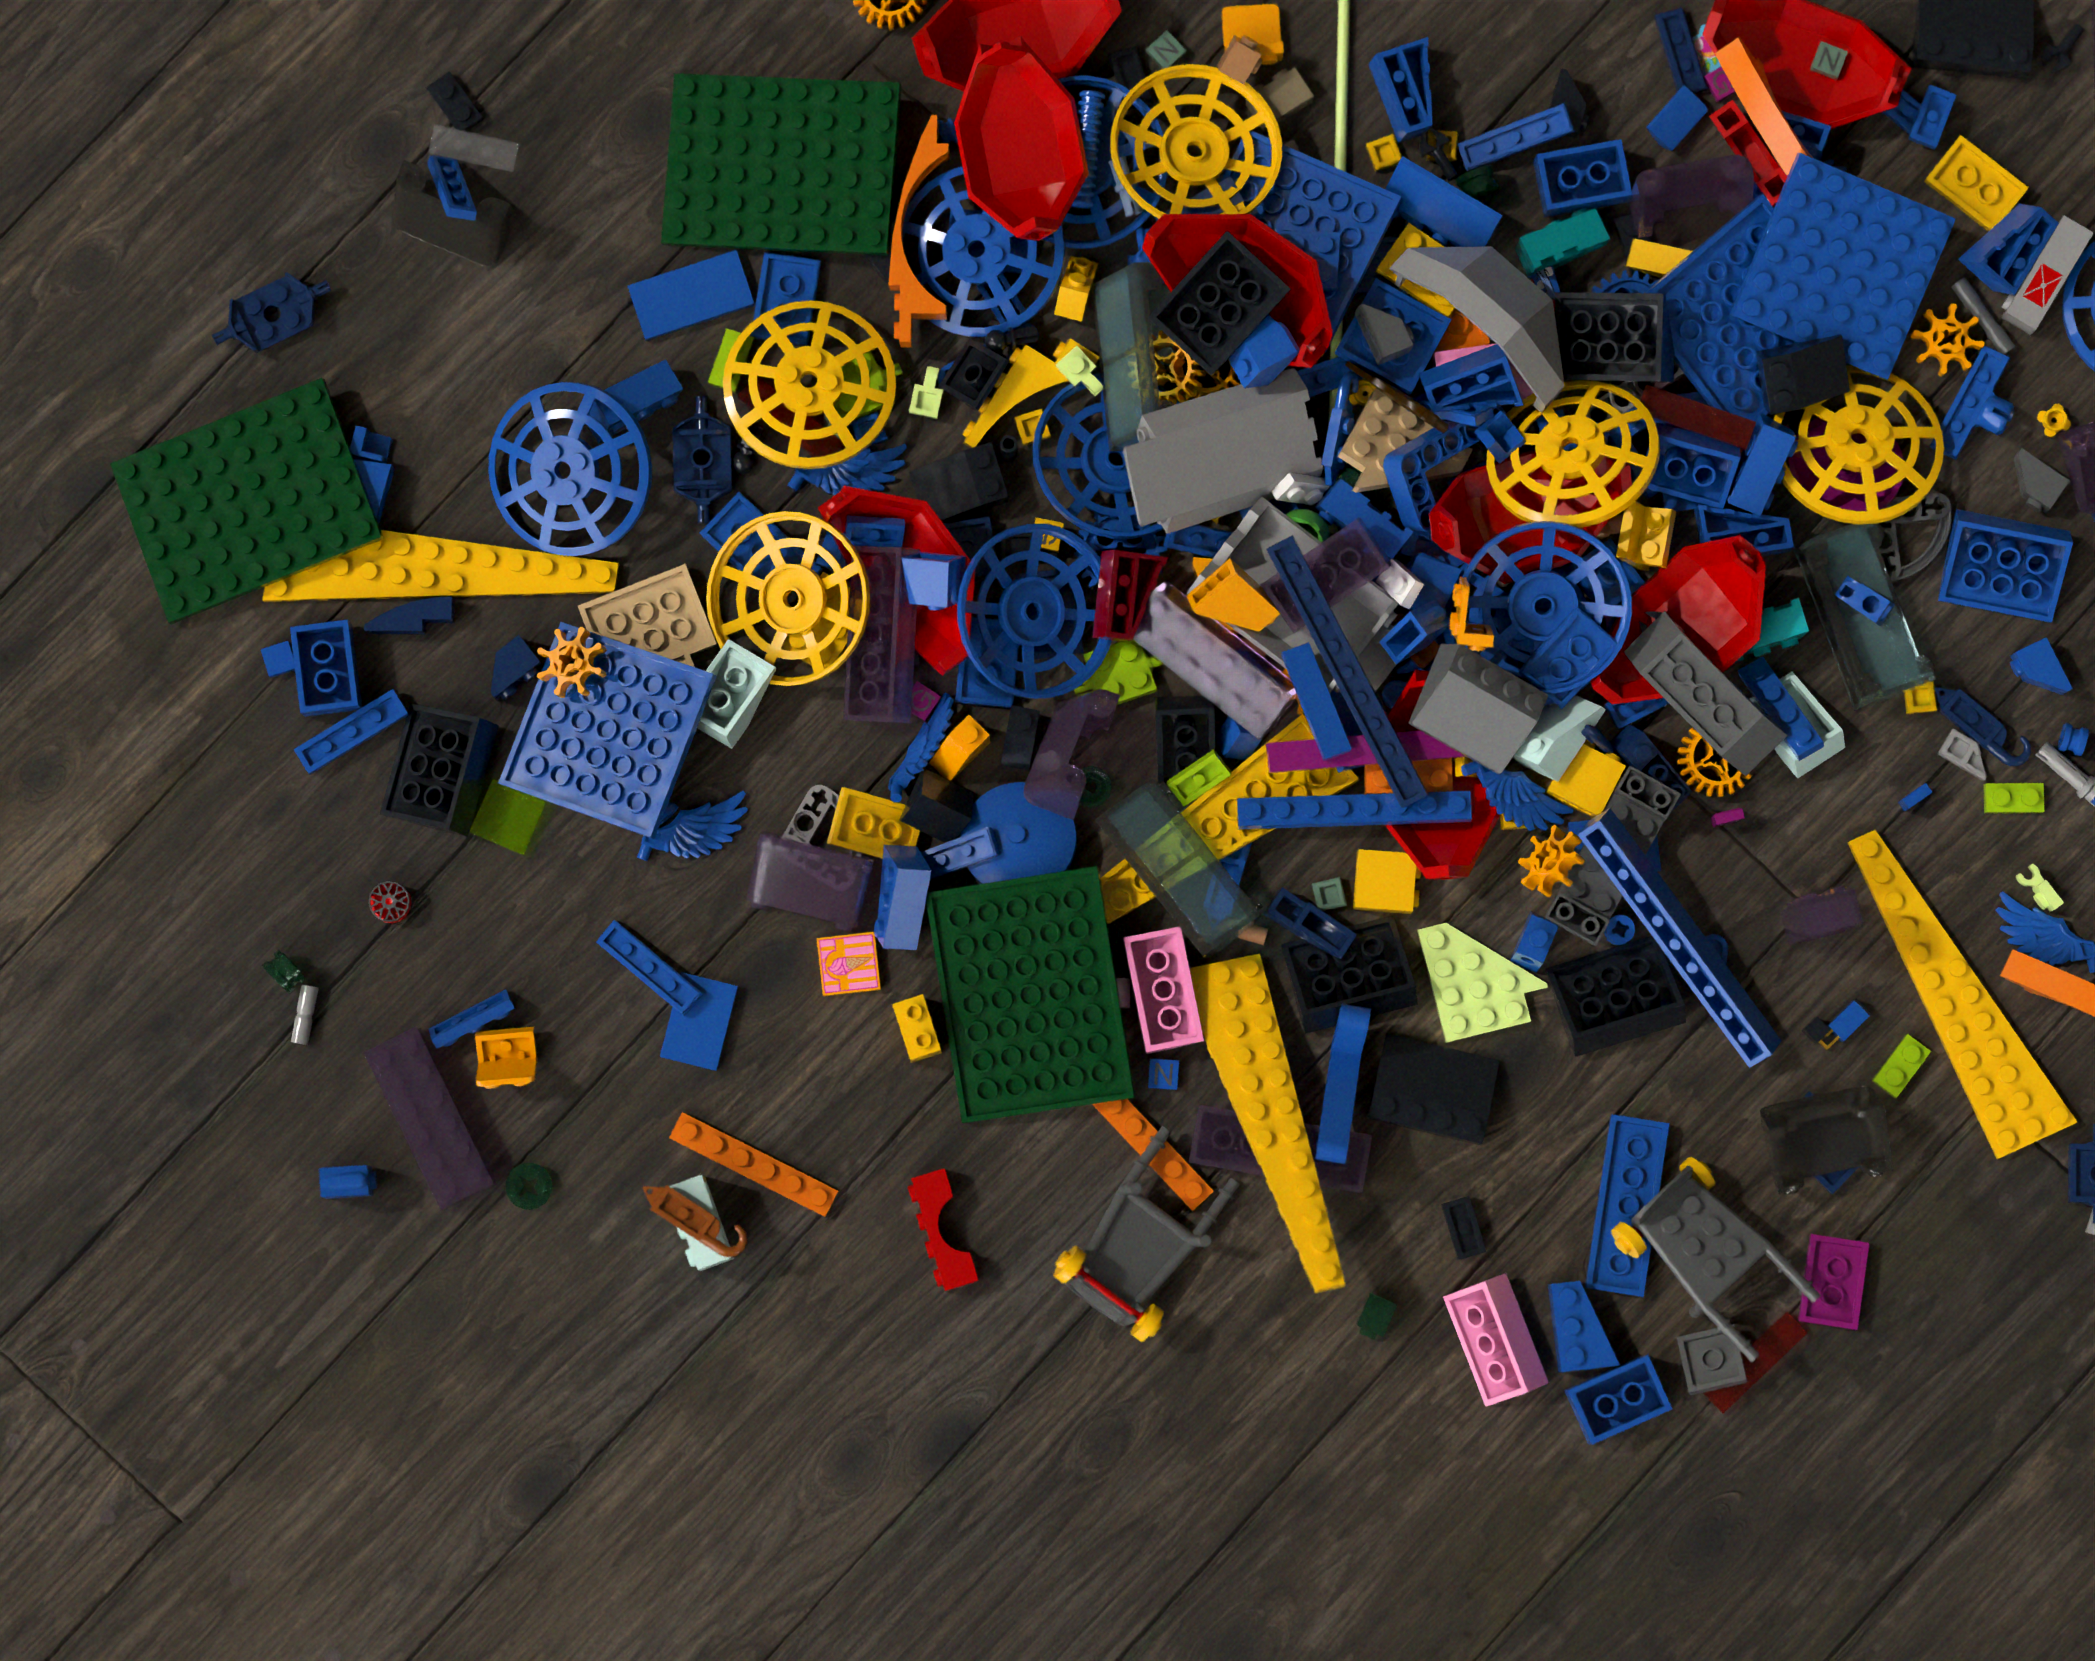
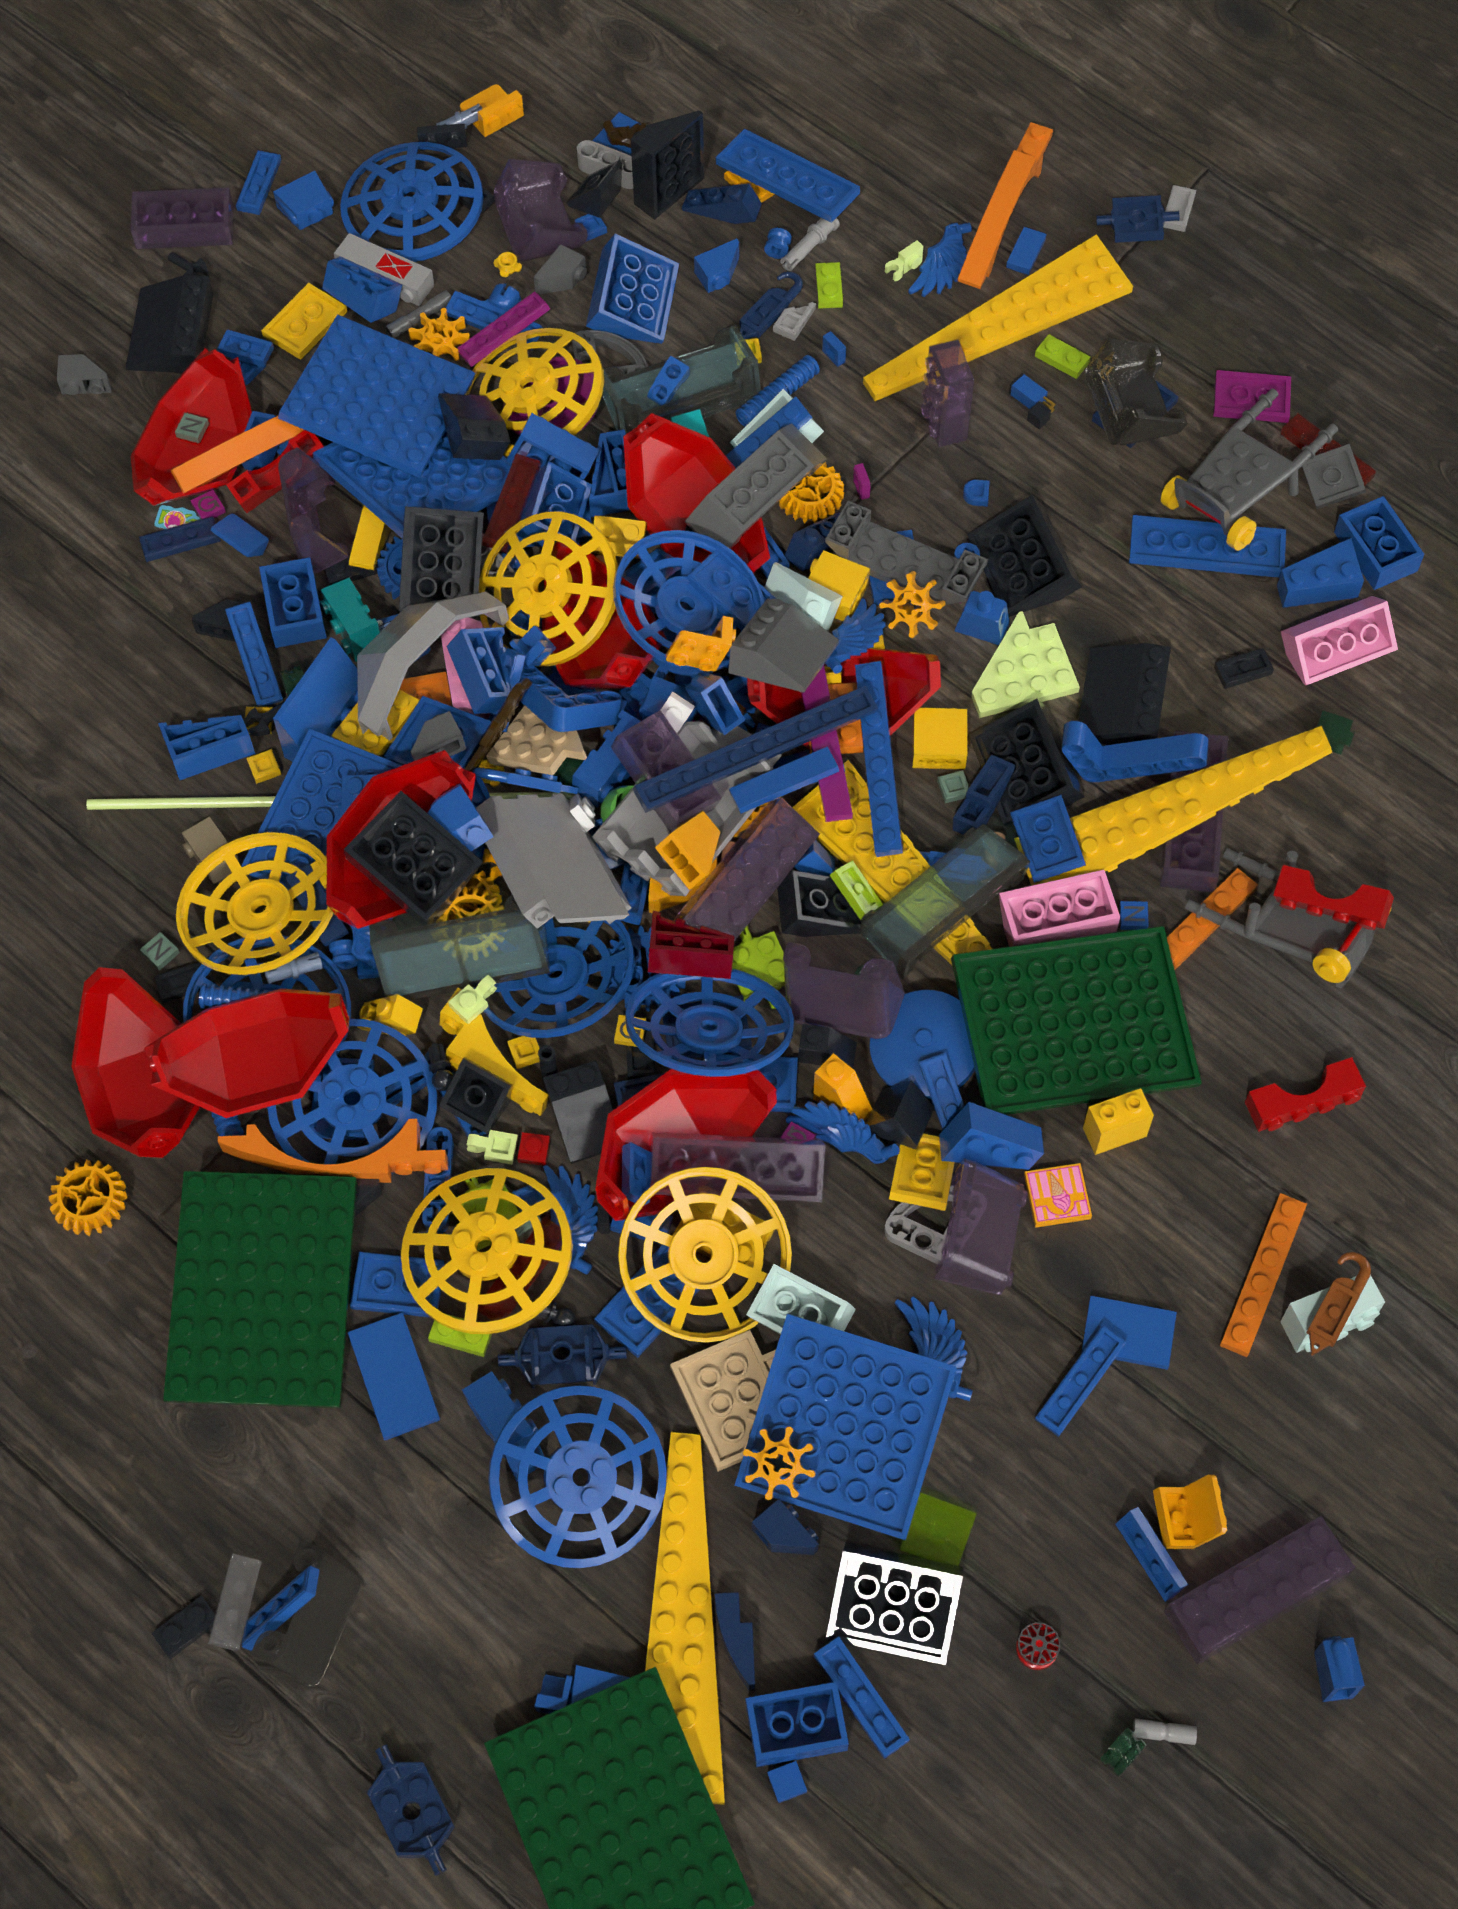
camera: 90 degrees left, 20 degrees down
clear green gear [505,1163,552,1210] -> none
torso [901,552,966,610] -> none
medium nougat brick [1218,35,1263,84] -> none
light orange bracket [1222,4,1284,65] -> none
blue brick [1578,808,1782,1068] -> none
dark blue piece [1581,724,1614,754] -> none
none -> blue beam [422,1127,454,1234]
none -> magenta tile [457,292,550,367]
none -> red plate [517,1132,551,1166]
none -> blue piece [736,355,820,427]
none -> blue tile [1006,227,1047,275]
none -> blue tile [1010,795,1086,883]
none -> red arch [1273,865,1394,930]

